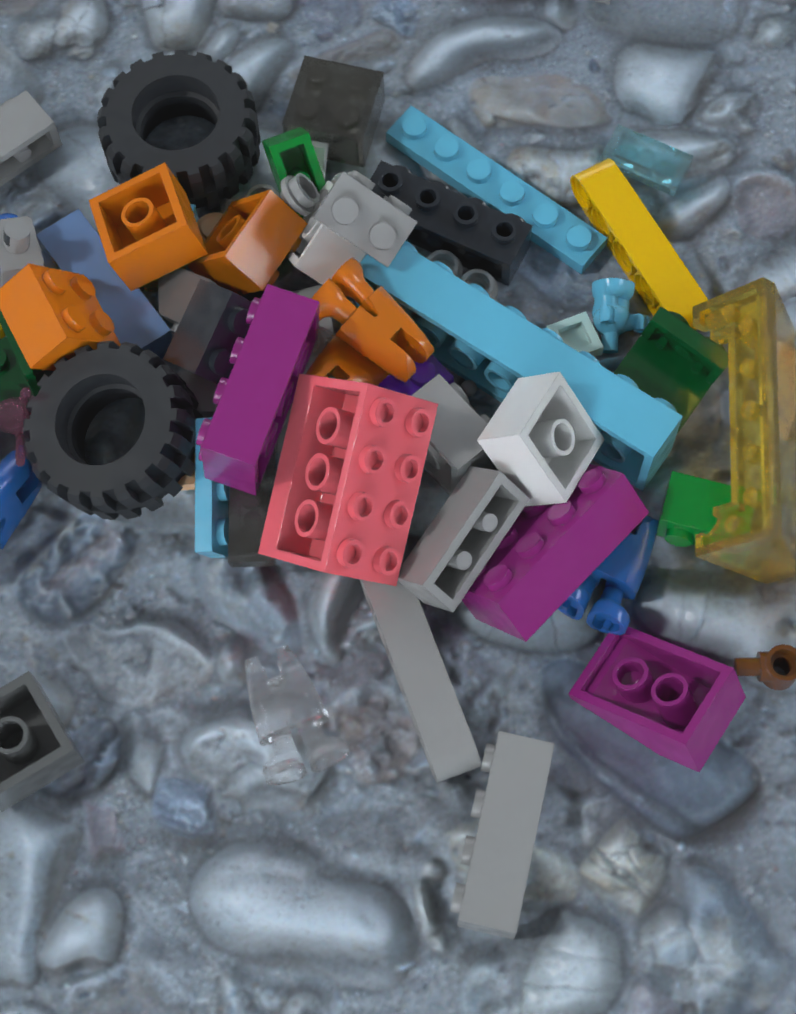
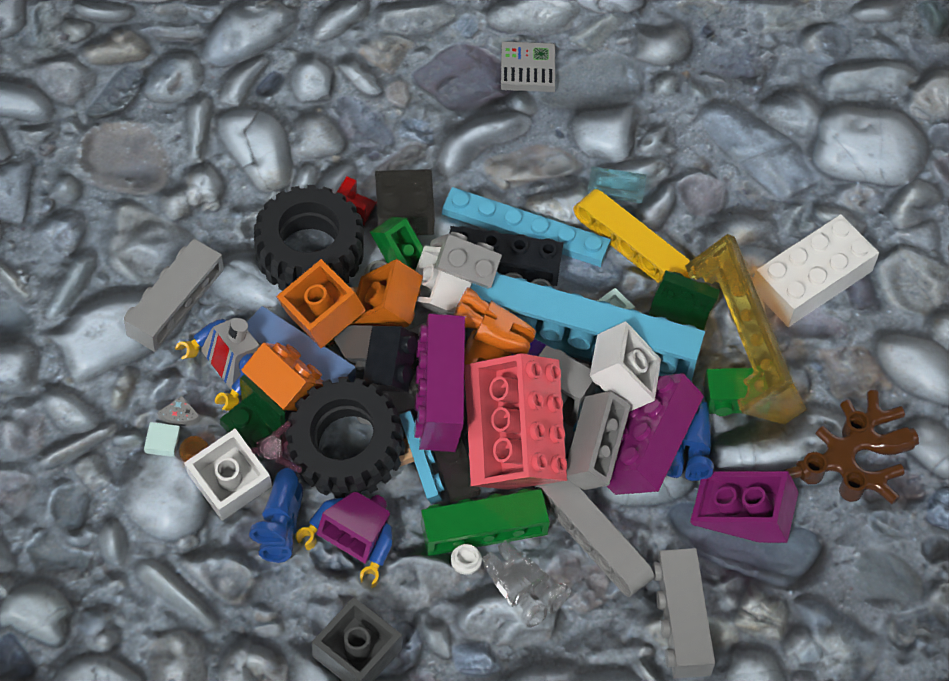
camera: 25 degrees left, 10 degrees down
light grey plate [280,173,320,216] -> none
medium azure piece [592,278,651,354] -> none
none -> magenta torso [296,492,392,588]
none -> red panel [336,176,376,225]
none -> green brick [421,489,550,556]
none -> white plate [451,544,482,575]

